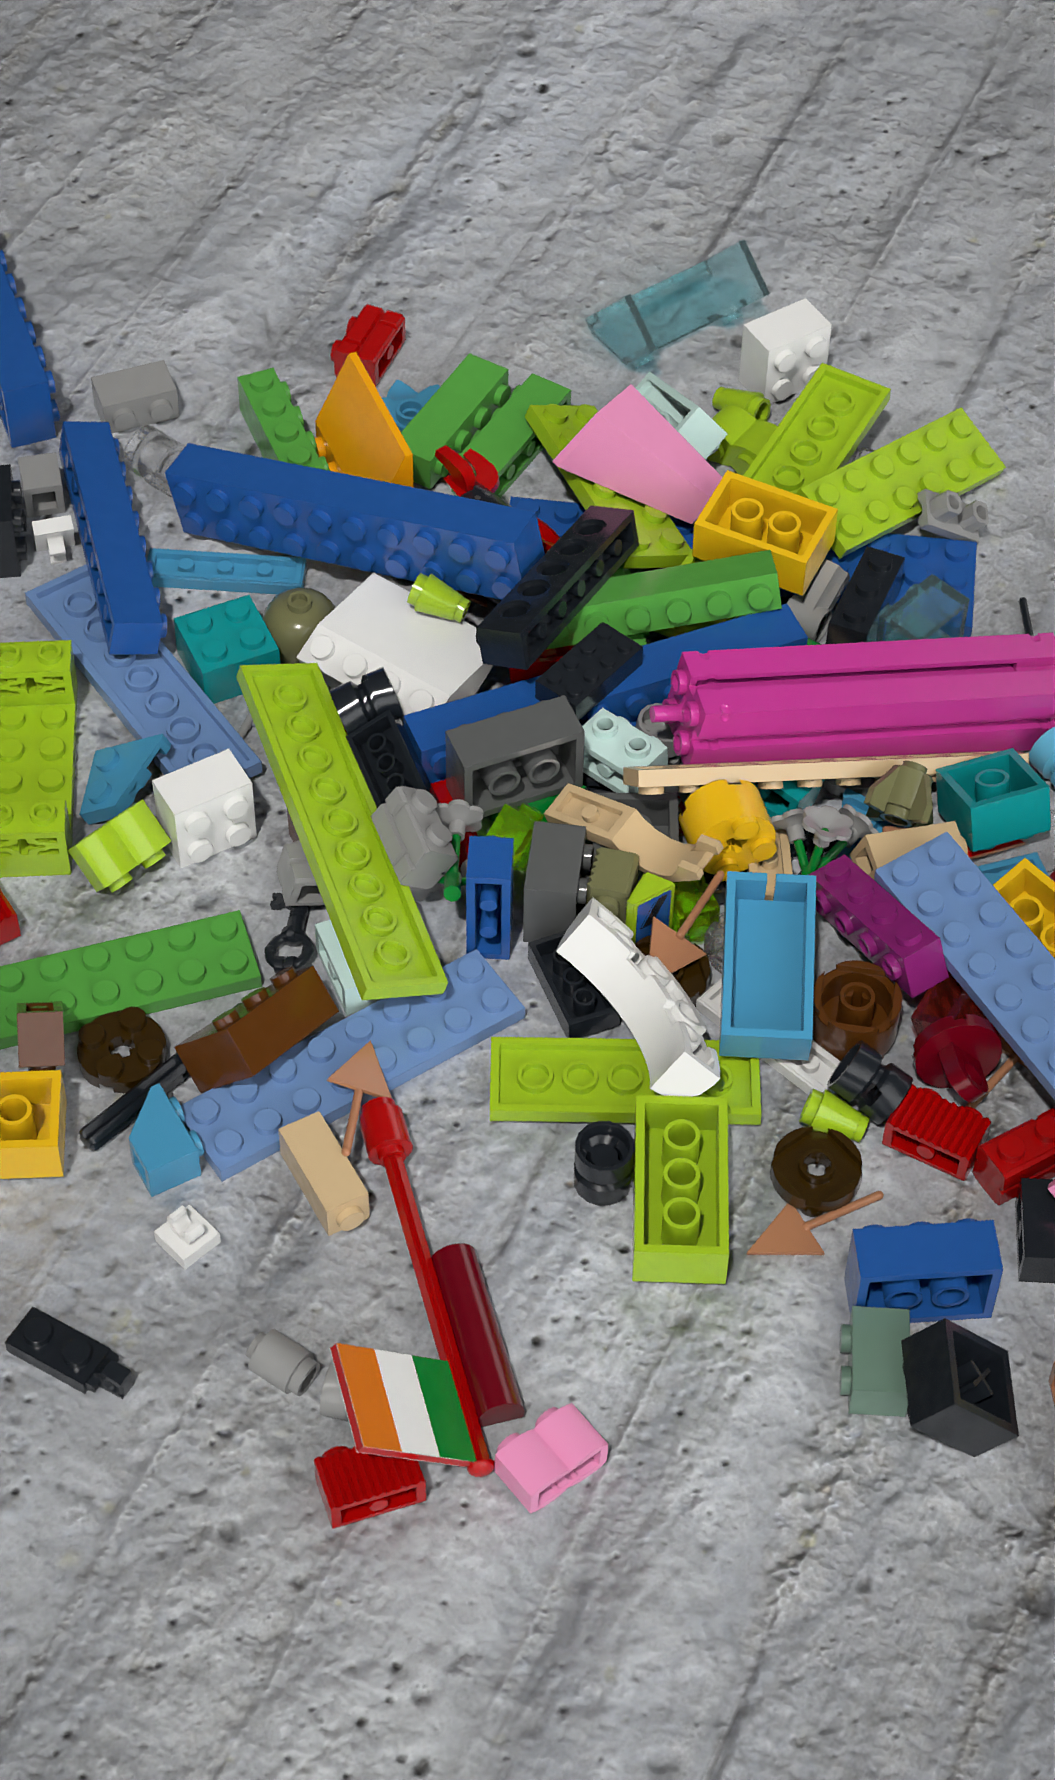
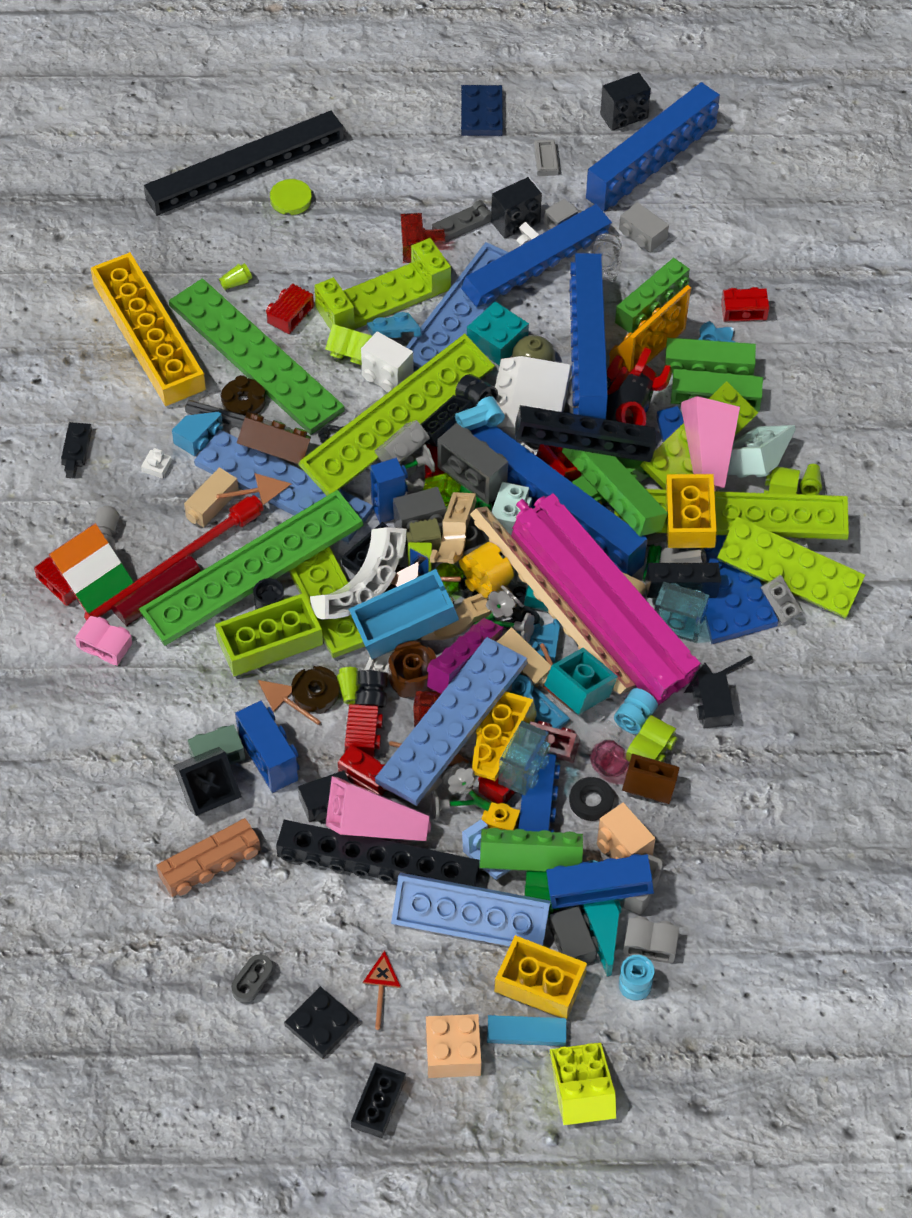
camera: 65 degrees right, 5 degrees up
reddish brown brick [17,1001,65,1071] -> none
dark azure tile [147,548,307,595] -> none
lime cone [407,573,471,623] -> none
black piece [535,622,643,720] -> none
clear light blue windscreen [585,239,770,369] -> none
white brick [738,298,832,404] -> none
olive brick [864,761,933,828] -> none
dark red tile [912,1014,1002,1103] -> none
none -> bright green plate [139,490,364,646]
none -> medium azure piece [455,396,505,430]

